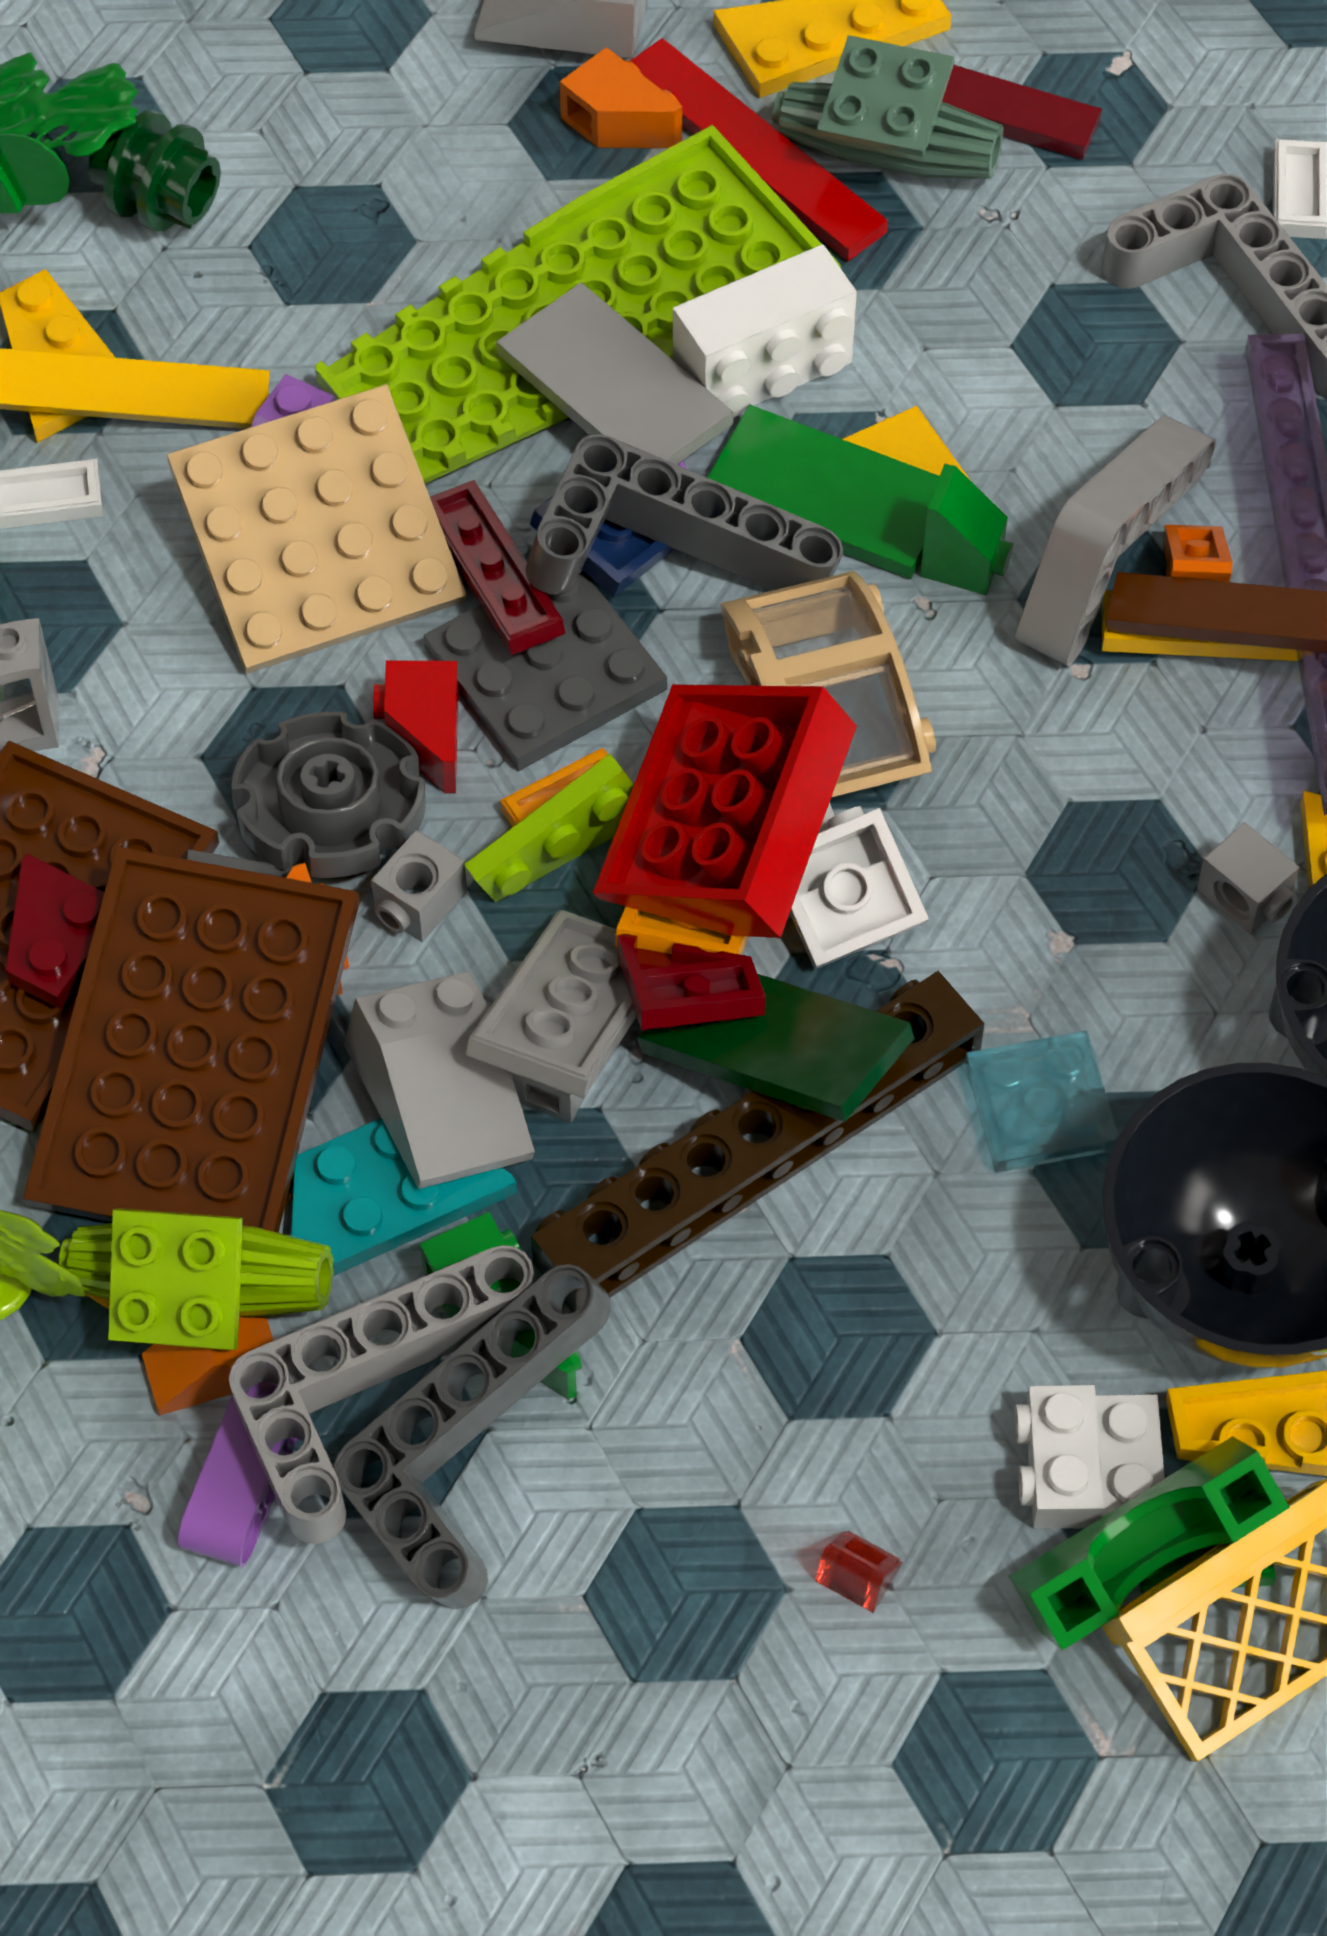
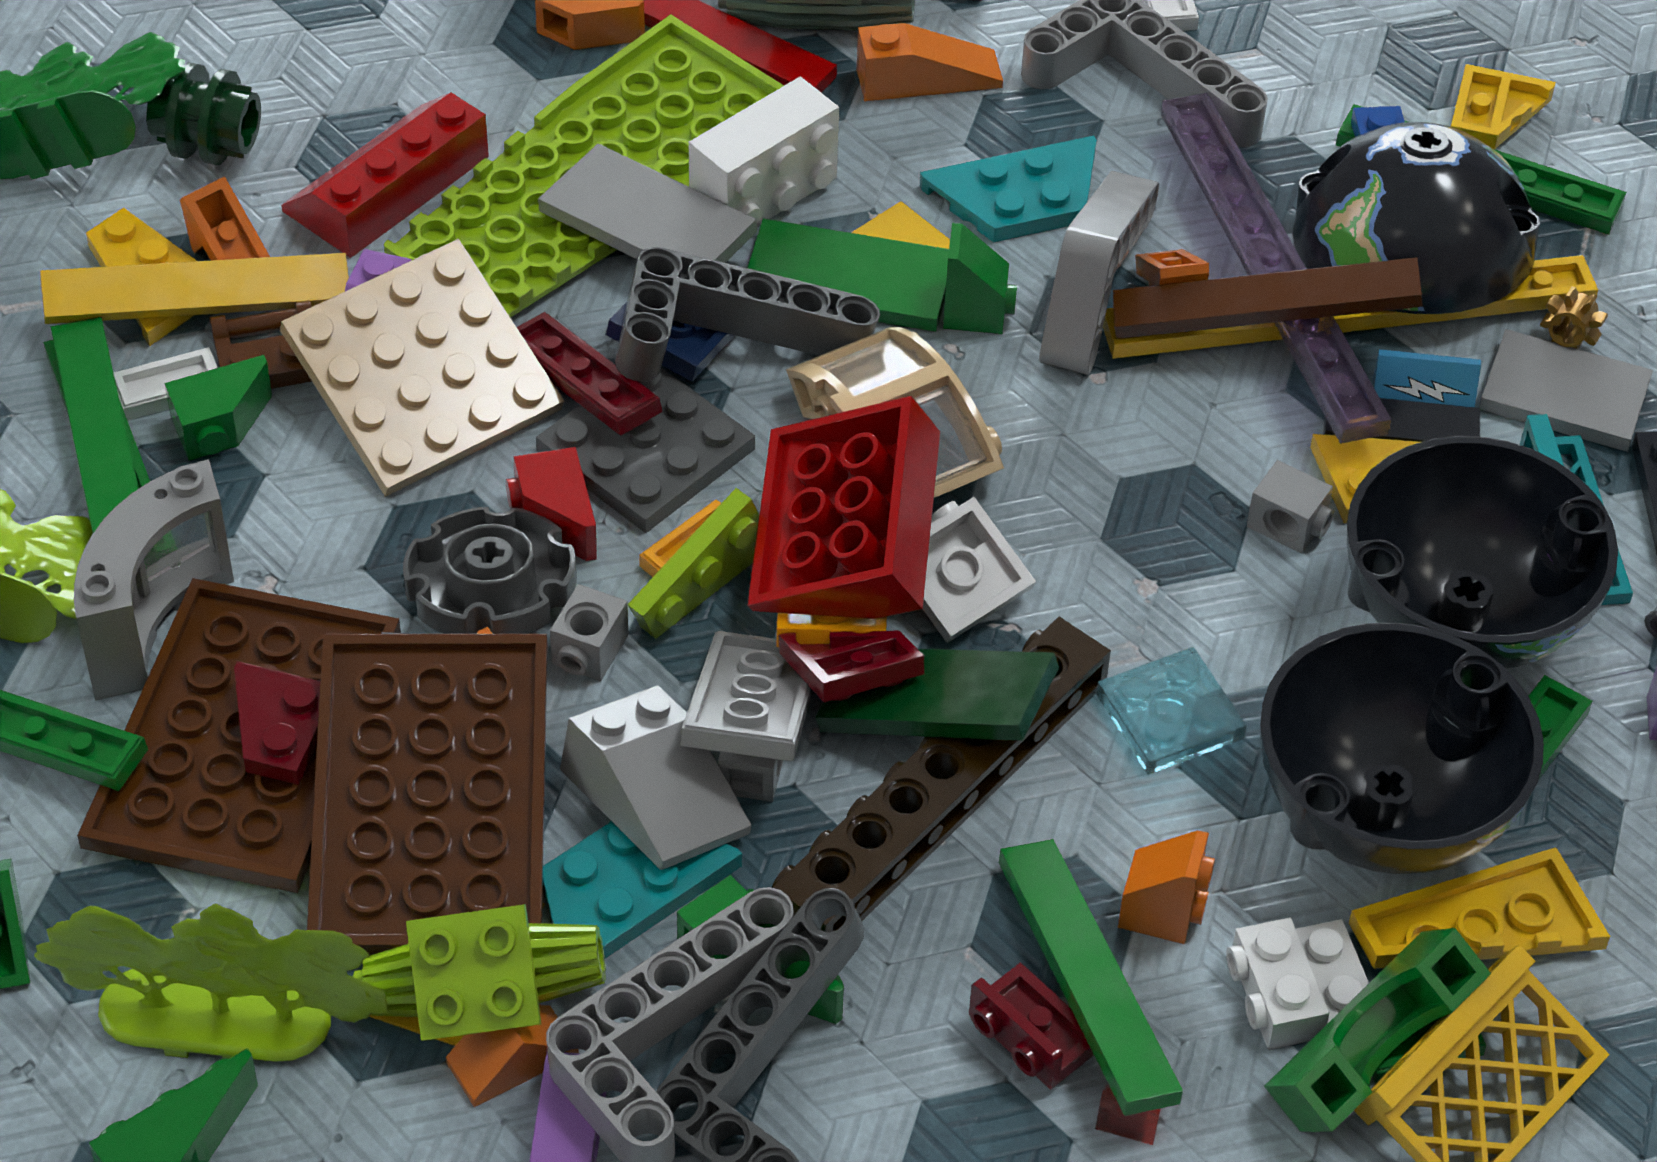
camera: 15 degrees left, 10 degrees down
none -> green slope [164,355,272,461]
none -> orange slope [180,176,270,260]
none -> reddish brown plate [210,300,312,389]
none -> red slope [281,92,489,258]
none -> orange slope [856,23,1003,101]
none -> teal wing [919,135,1097,243]
none -> dark red bracket [969,962,1094,1090]
none -> green tile [998,839,1183,1116]
none -> orange slope [1118,830,1215,944]

